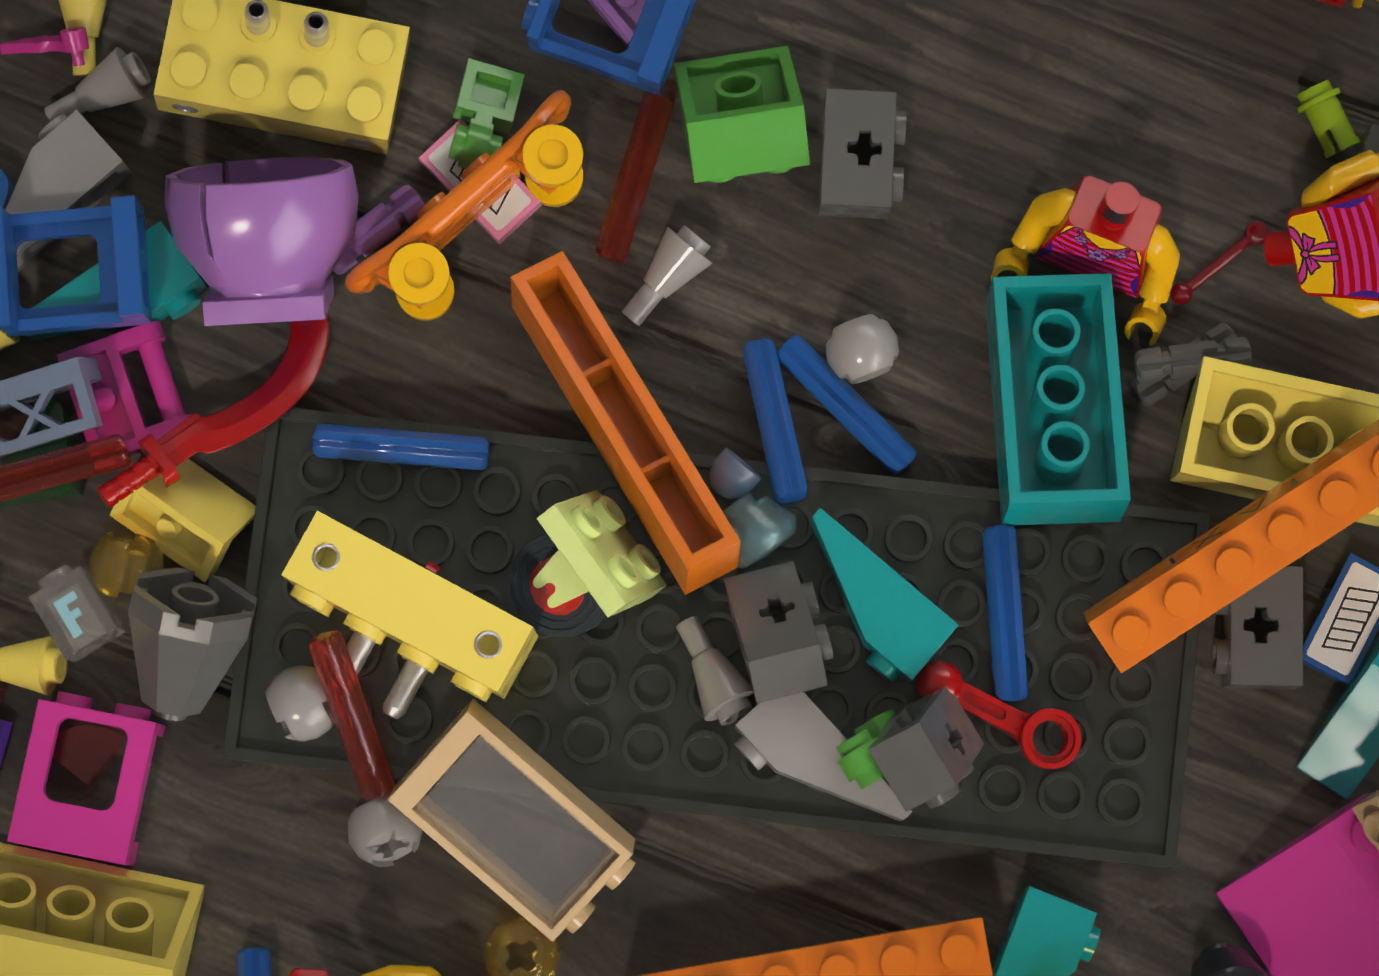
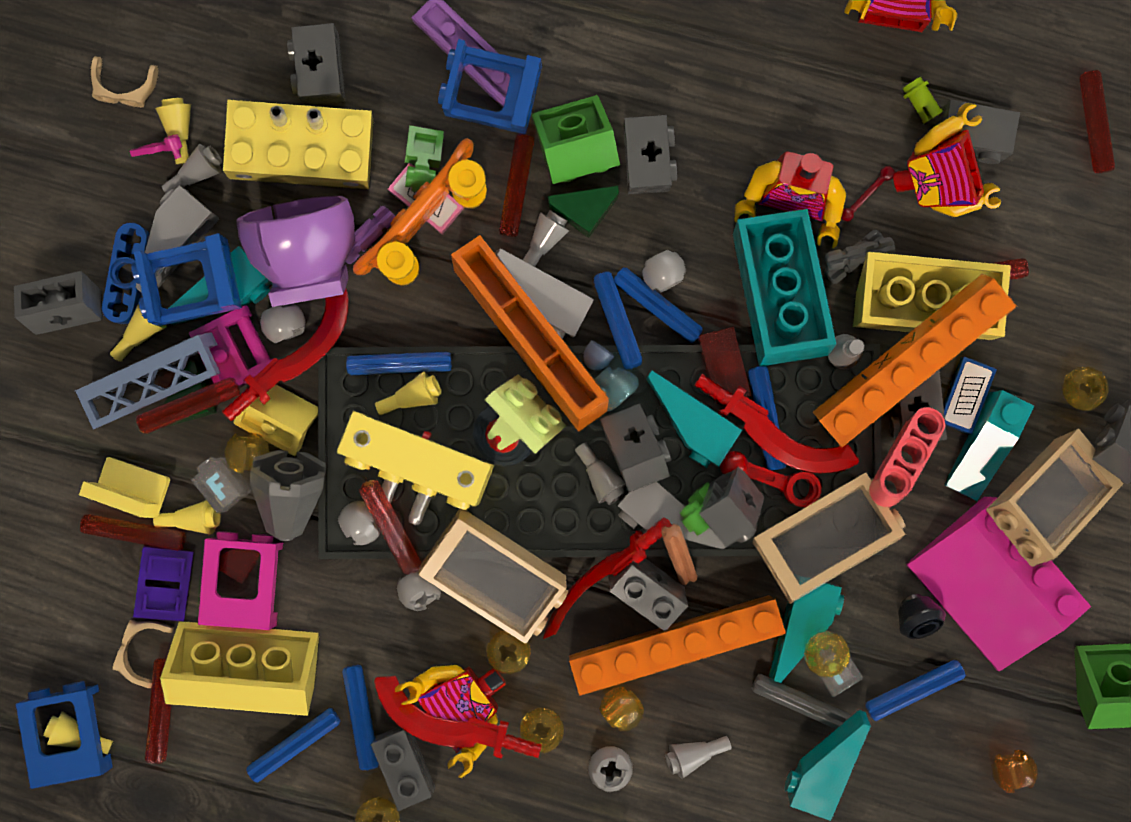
camera: 10 degrees left, 5 degrees up
none -> light grey piece [260,303,306,343]
none -> light yellow cone [375,371,441,415]
none -> light grey slope [495,249,594,339]
none -> red sword [543,517,672,639]
none -> dark green slope [548,186,619,238]
none -> dark grey brick [608,558,688,631]
none -> nougat axle [661,523,698,585]
none -> red sword [694,374,859,473]
none -> clear red tile [698,327,751,405]
none -> window [753,473,905,604]
none -> light grey cone [828,334,864,369]
none -> coral beam [869,408,945,507]

